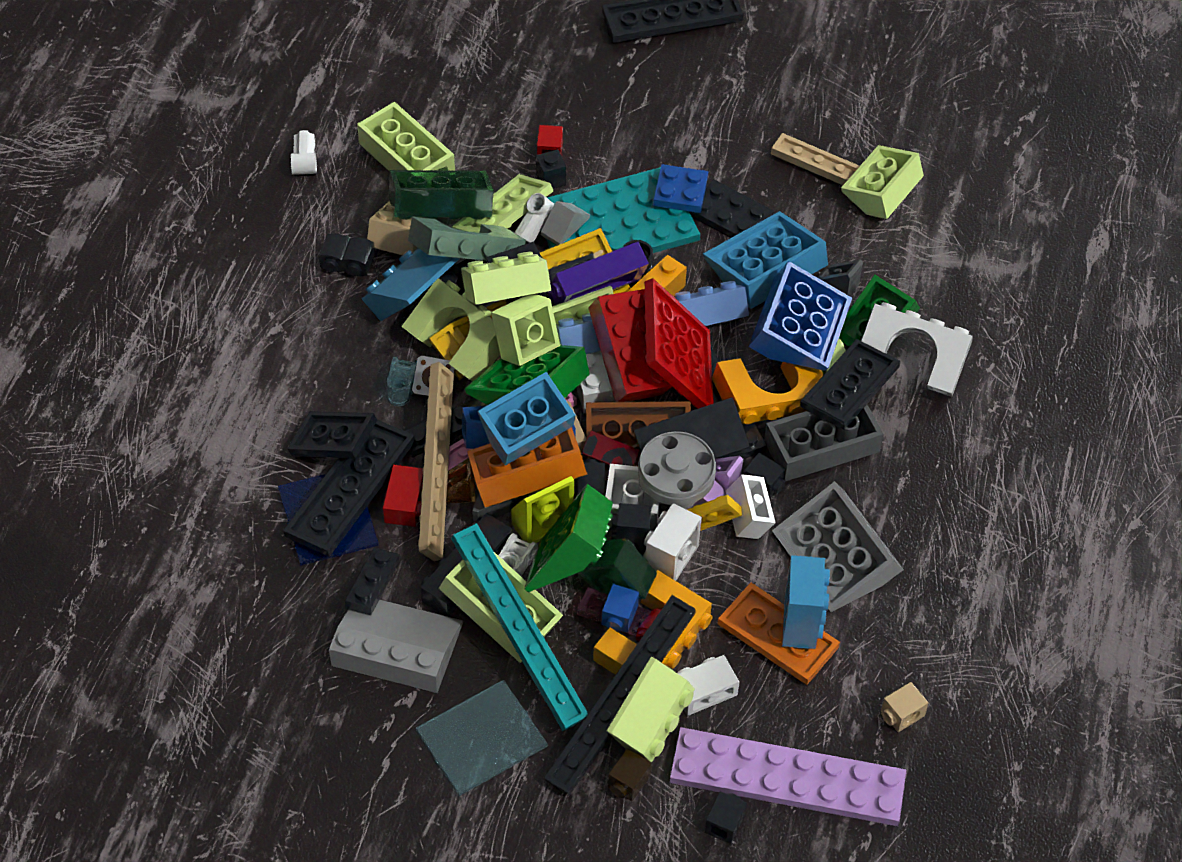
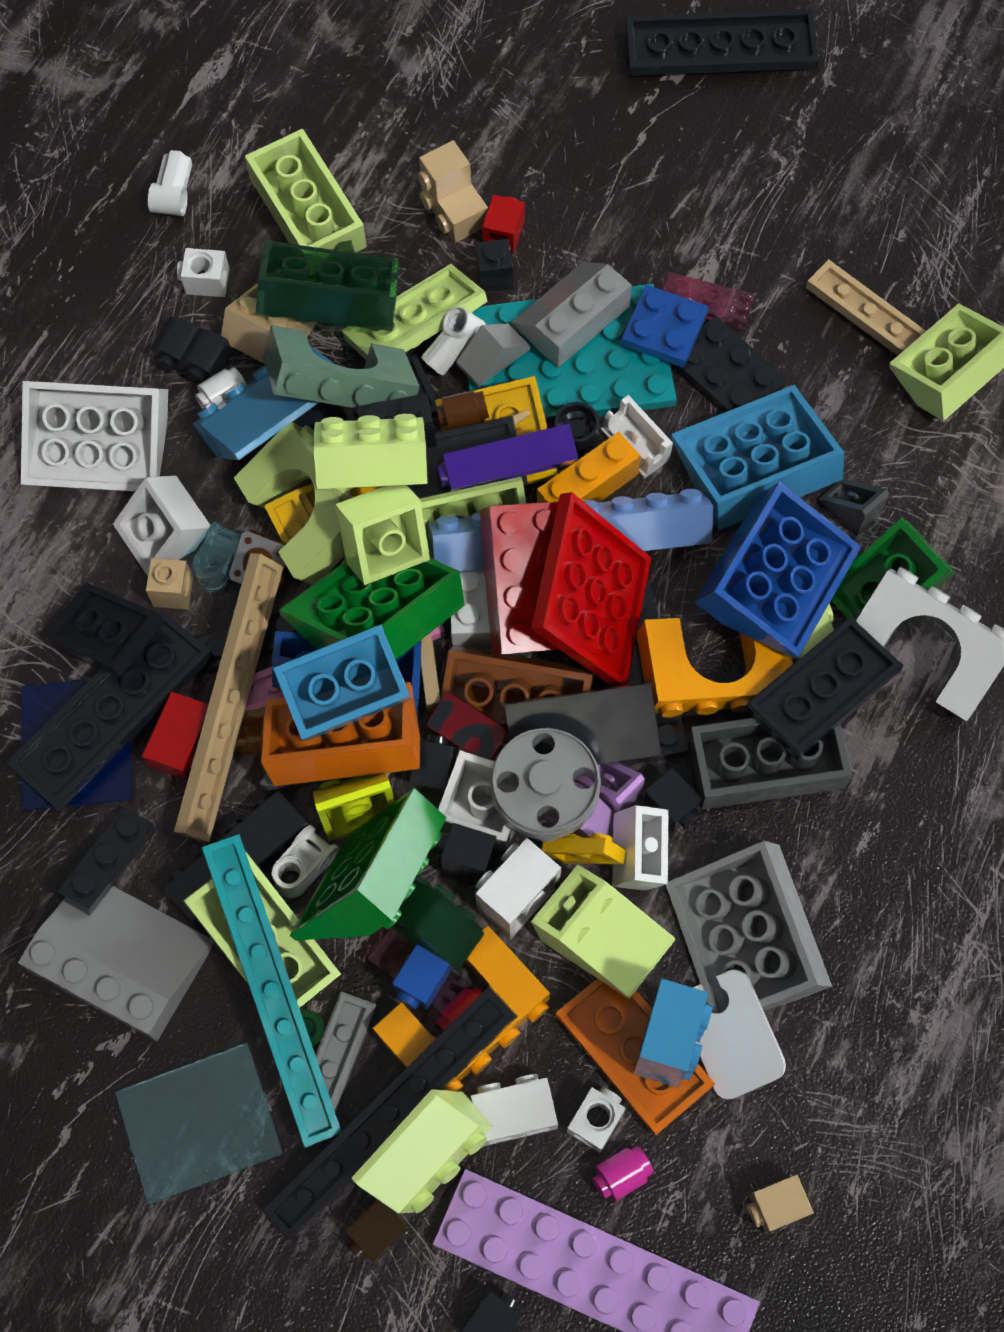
camera: 15 degrees right, 15 degrees up
none -> white slope [21,381,168,491]
none -> white slope [113,476,212,576]
none -> tan brick [146,558,193,610]
none -> white brick [177,248,230,297]
none -> white brick [195,367,247,409]
none -> light grey tile [315,991,377,1113]
none -> tan brick [418,140,488,243]
none -> reddish brown brick [436,390,489,430]
none -> light grey slope [511,262,632,368]
none -> yellowish green slope [531,864,675,999]
none -> white brick [567,1087,626,1153]
none -> dark pink brick [592,1146,654,1202]
none -> white hinge [600,395,673,479]
none -> clear pink hinge [663,272,754,328]
none -> white piece [693,970,786,1099]

